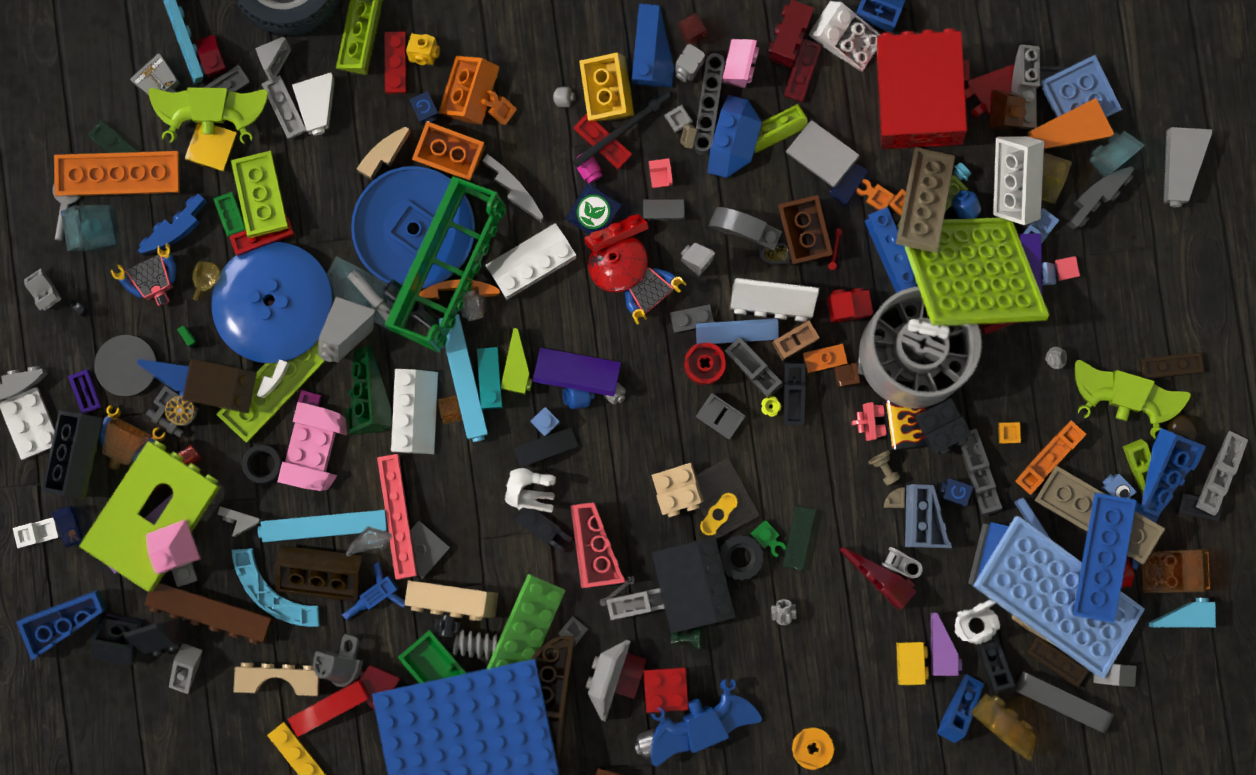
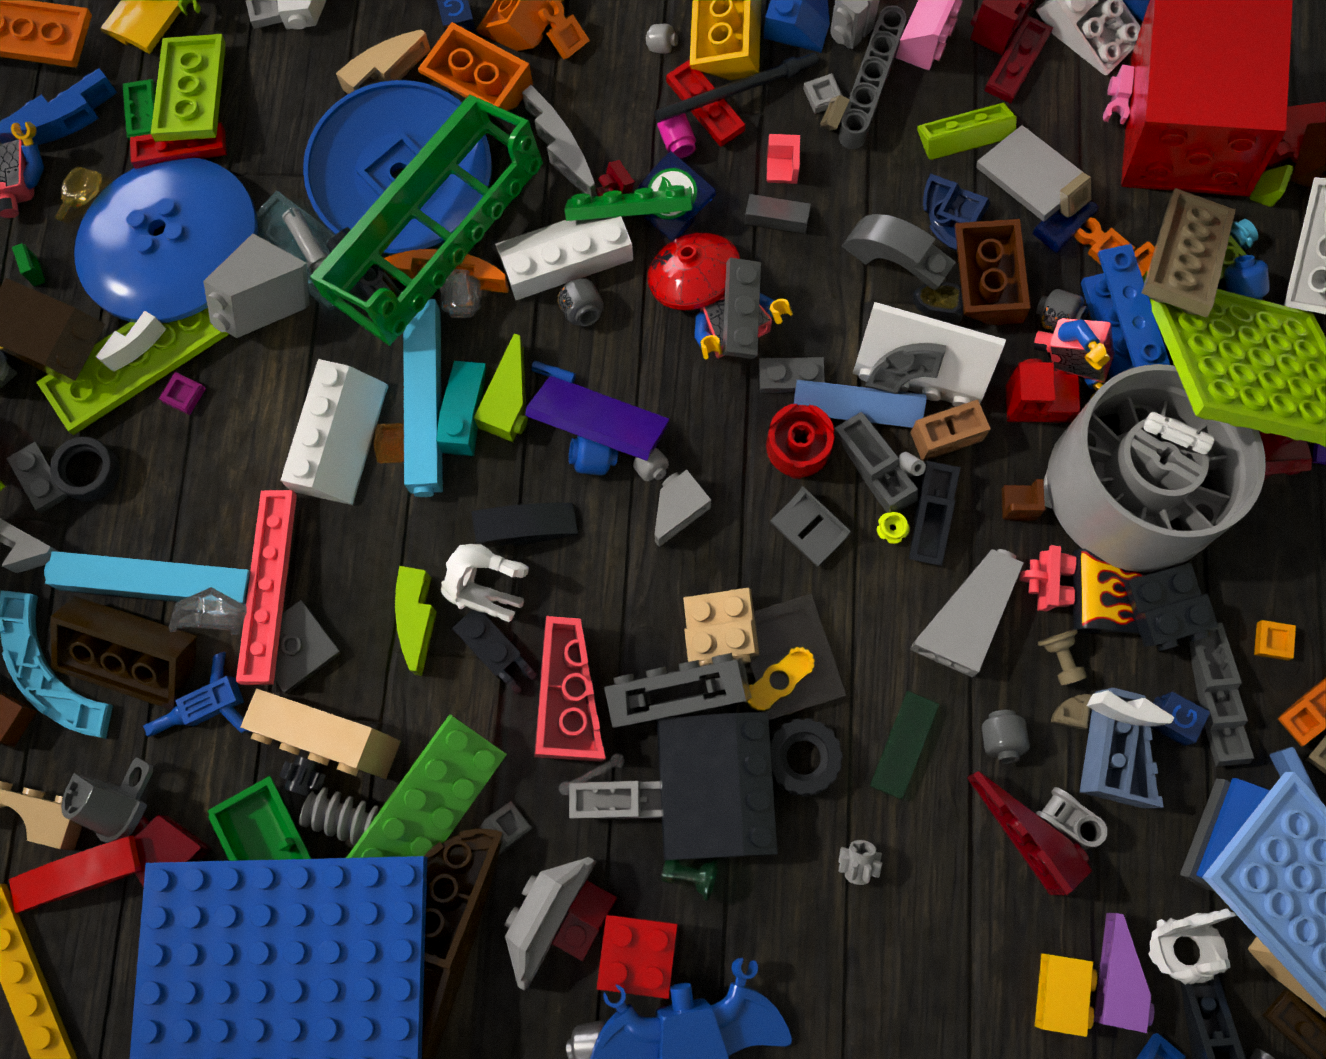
camera: 20 degrees right, 10 degrees down
bright pink piece [277,402,347,491] -> none
dark green wedge [346,345,392,435] -> none
medium blue brick [531,407,560,437] -> none
red plate [584,214,649,253] -> none
light grey slope [681,243,715,277] -> none
blue wedge [707,95,762,178] -> none
green plate [750,520,786,557] -> none
orange plate [803,344,848,373] -> none
red hinge [828,228,843,270] -> none
none -> dark grey plate [6,442,70,513]
none -> lime slope [395,566,437,676]
none -> blue pin [531,361,576,383]
none -> dark grey head [558,279,604,326]
none -> green plate [565,185,693,221]
none -> dark red tile [595,160,635,196]
none -> dark grey brick [604,653,752,728]
none -> light grey slope [654,470,711,547]
none -> dark grey plate [722,258,761,359]
none -> dark grey tile [866,343,946,394]
none -> light grey arm [899,452,926,478]
none -> light grey slope [910,549,1024,677]
none -> dark blue brick [923,174,991,251]
none -> dark grey head [981,710,1030,764]
none -> torso [1034,318,1114,399]
none -> dark grey head [1036,289,1088,331]
none -> dark tan tile [1060,172,1091,218]
none -> white slope [1087,690,1174,726]
none -> bright pink plate [1103,65,1135,124]
none -> lime slope [1250,165,1293,207]

